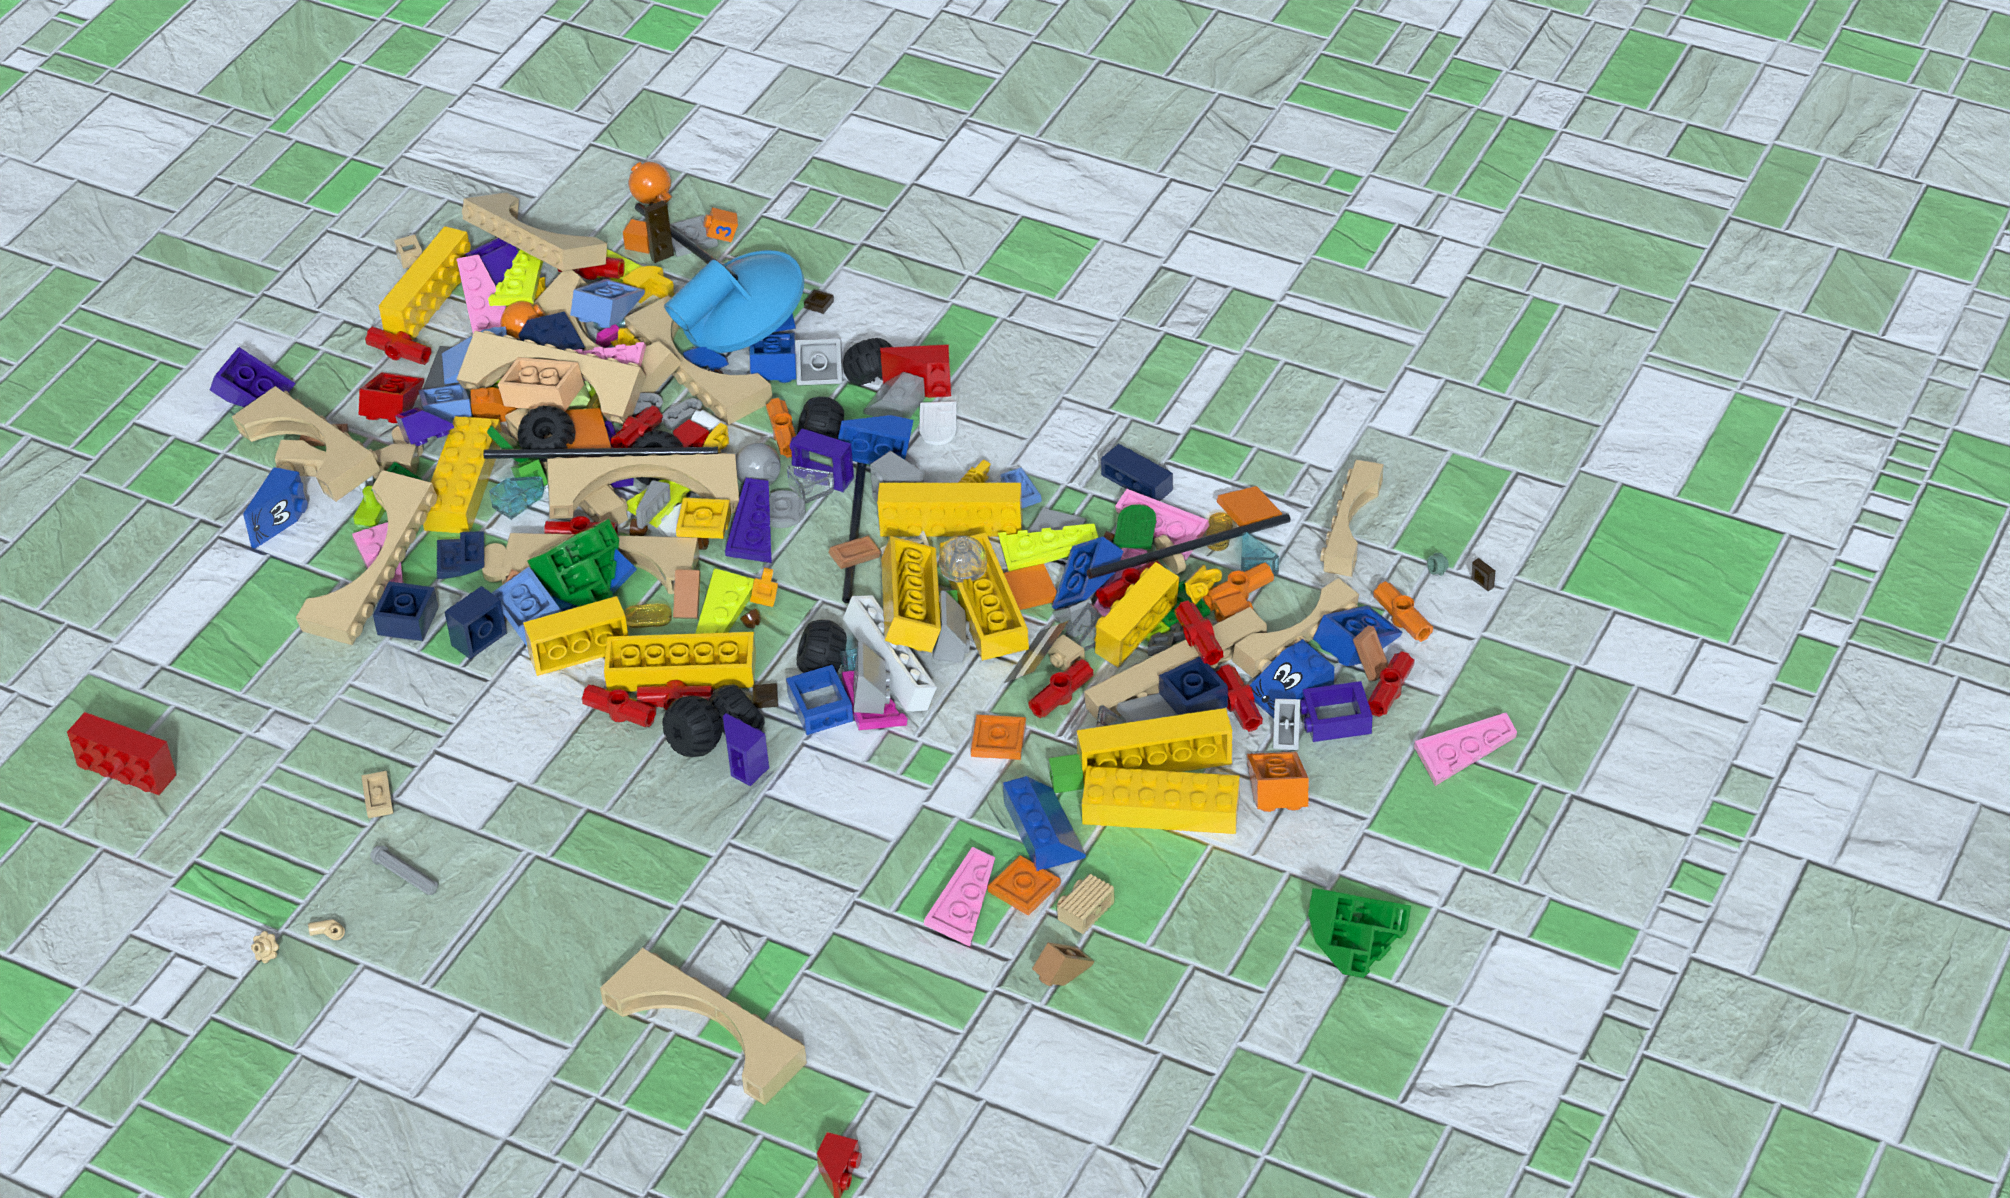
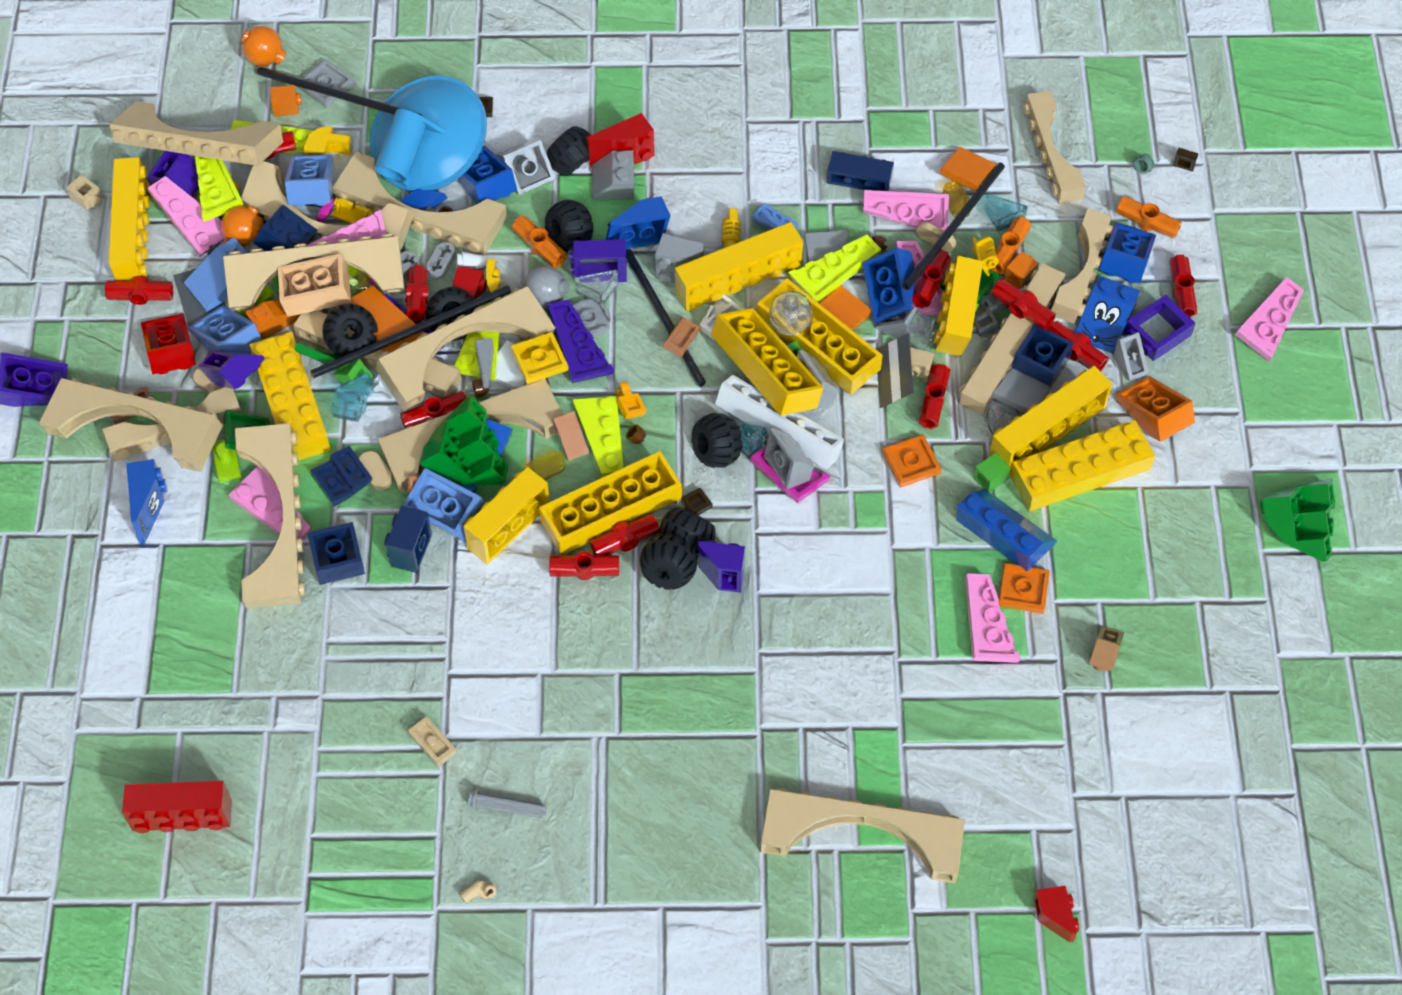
camera: 30 degrees left, 15 degrees up
tan plant [251,931,279,963] -> none
dark brown plate [644,200,674,263] -> none
orange brick [703,207,738,242] -> none
blue window [786,665,853,735] -> none
white window [919,401,957,445] -> none
tan brick [1057,874,1114,934] -> none
green window [1113,504,1157,550] -> none
nougat tile [1353,626,1388,681] -> none

